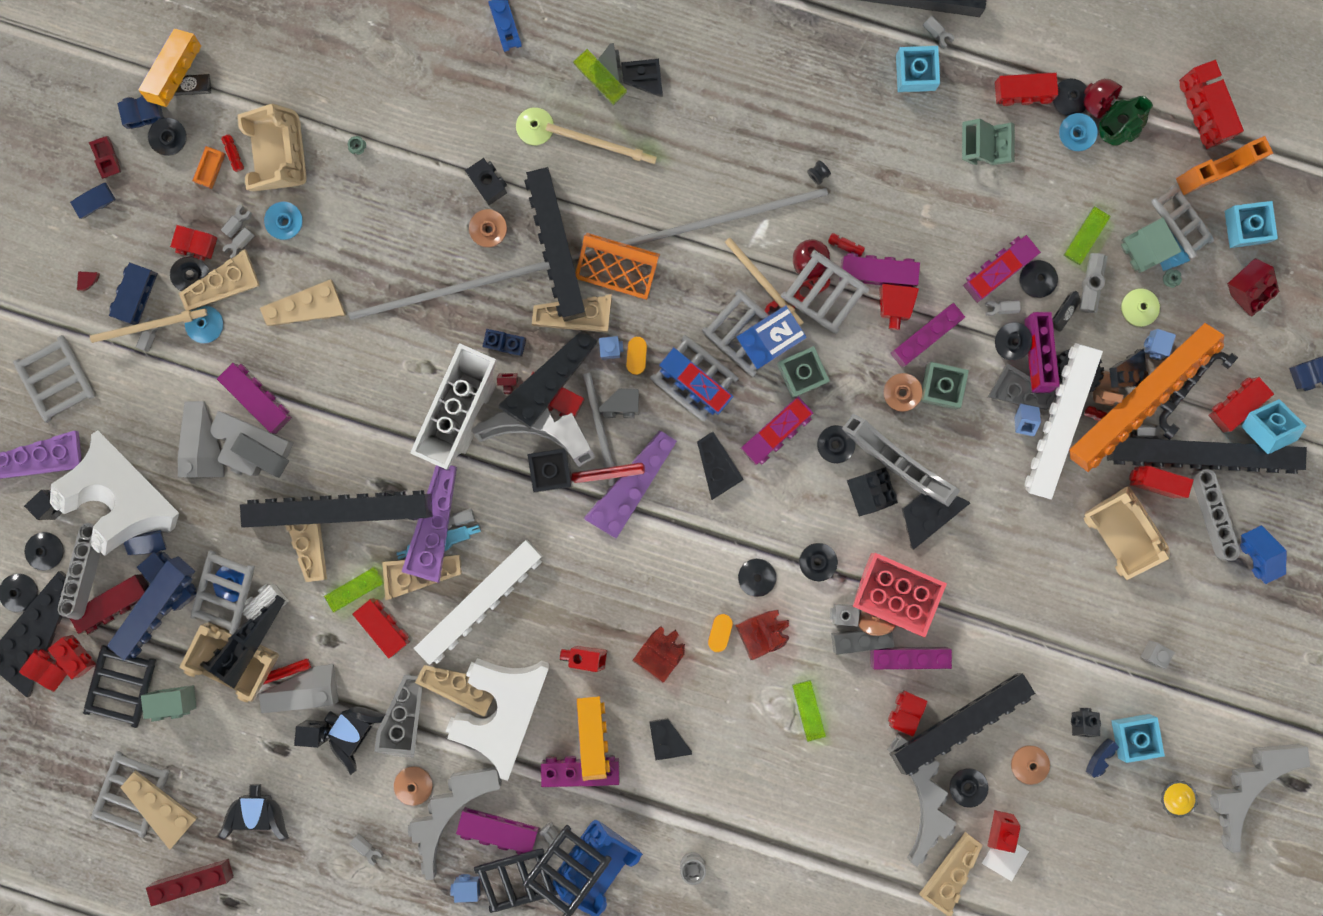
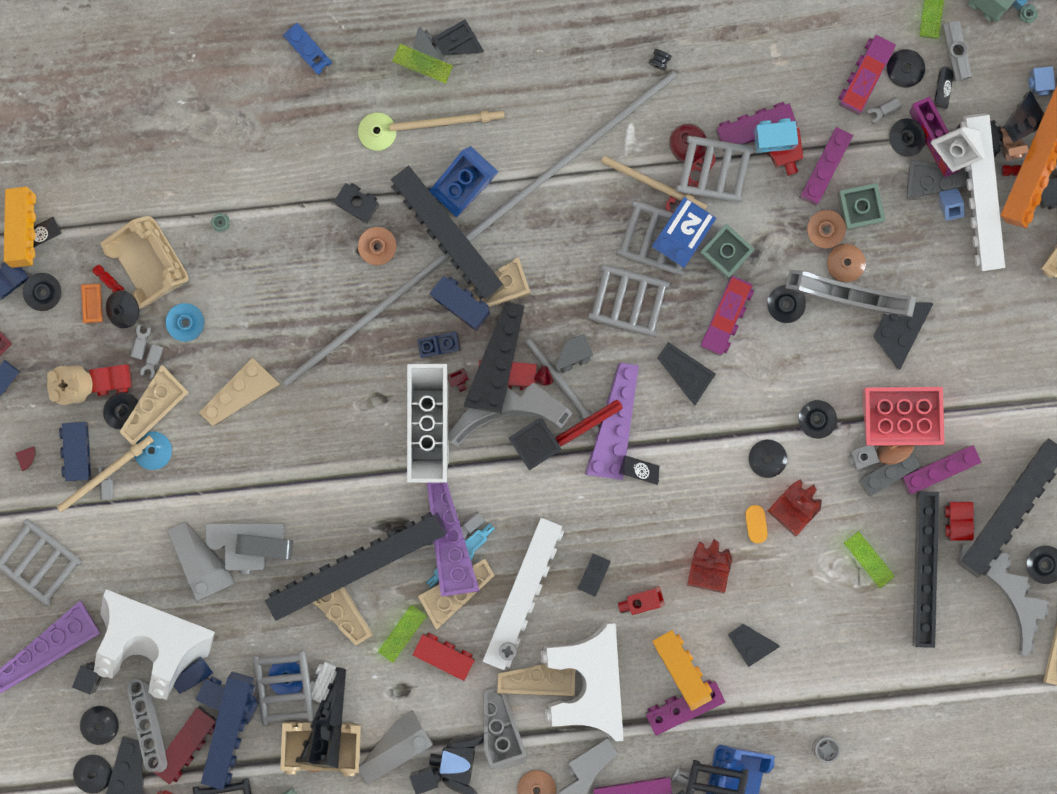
camera: 20 degrees left, 0 degrees up
magenta brick [217,363,292,434] -> none
red axle [263,659,311,685] -> none
orange fence [576,233,660,300] -> none
medium blue brick [599,336,624,360] -> none
light orange tile [626,337,647,375] -> none
blue brick [659,347,733,415] -> none
red axle [828,233,865,257] -> none
black slope [847,467,898,517] -> none
yellowish green dish [1121,289,1160,327] -> none
none -> tan brick [47,365,93,405]
none -> black dish [106,290,139,329]
none -> blue slope [429,146,498,217]
none -> dark blue brick [429,276,490,331]
none -> light grey bush [499,642,517,660]
none -> dark red tile [534,366,553,386]
none -> black brick [577,553,611,597]
none -> black slope [619,455,660,485]
none -> medium azure brick [754,118,798,153]
none -> nougat dish [827,244,866,282]
none -> black brick [912,491,939,648]
none -> white slope [931,127,985,172]

